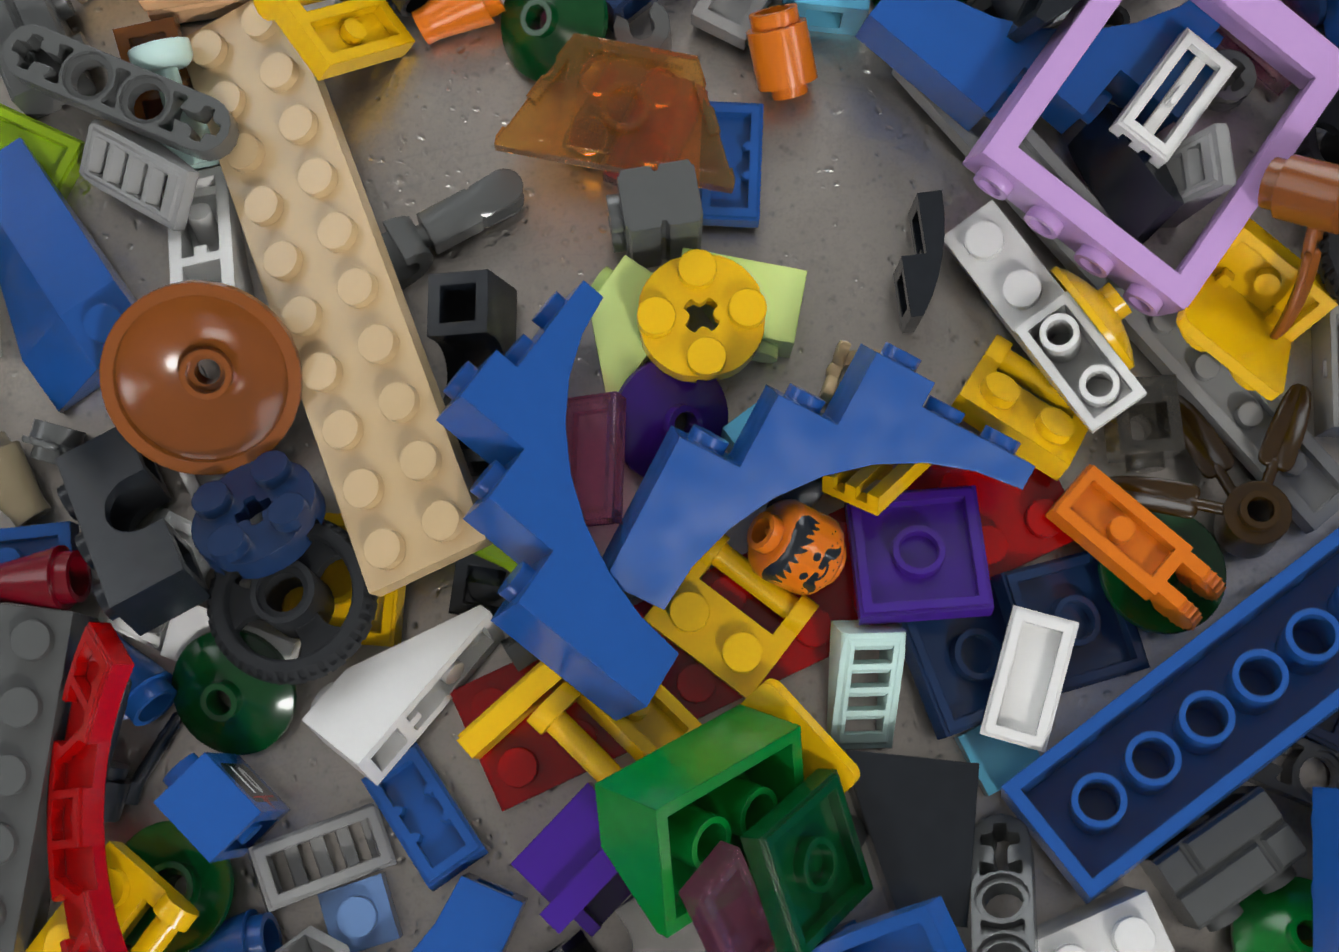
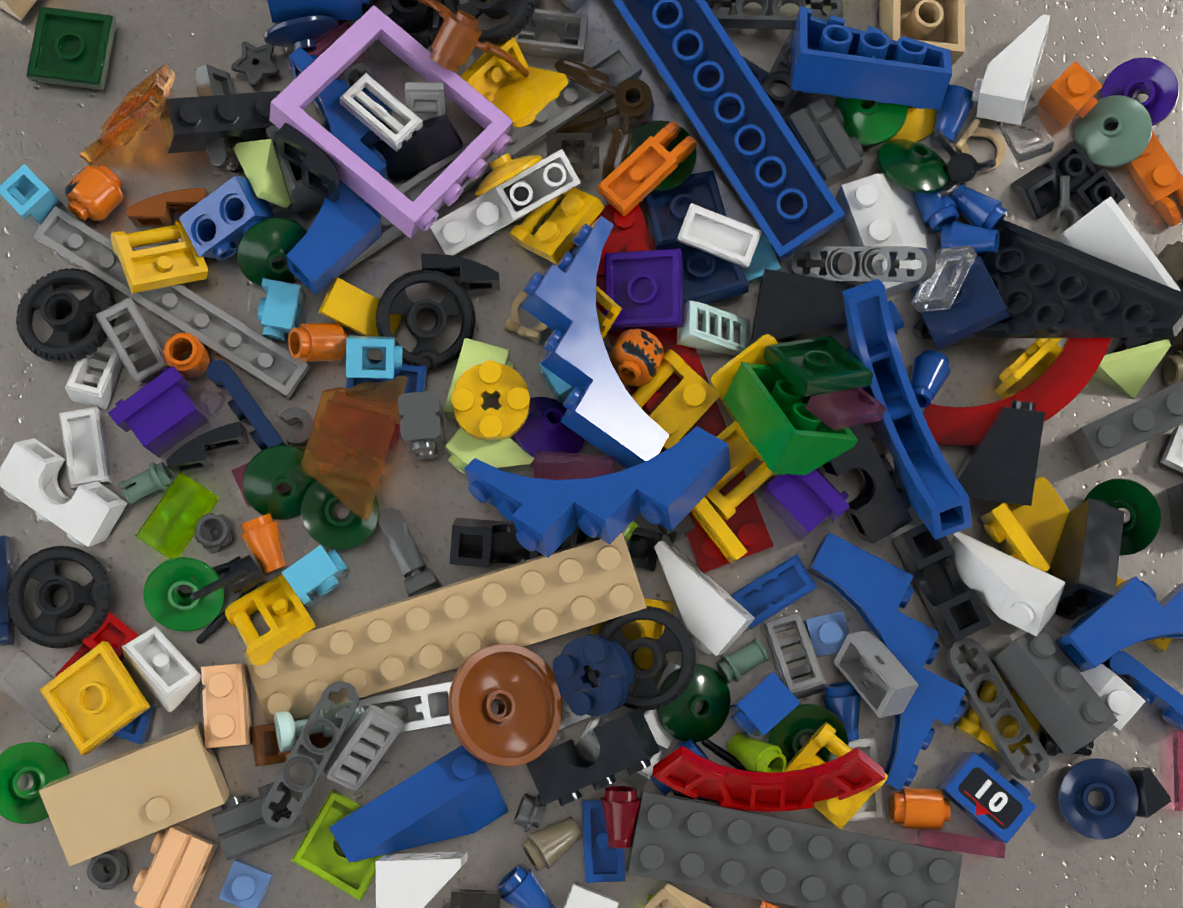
camera: 90 degrees left, 0 degrees up
none -> medium azure brick [281,545,348,608]
none -> dark green dish [301,472,380,550]
none -> yellow tile [318,277,403,337]
none -> medium azure brick [346,335,403,379]
none -> black wheel [376,270,476,369]
none -> sand green pin [716,638,769,683]
none -> lime cone [728,733,786,772]

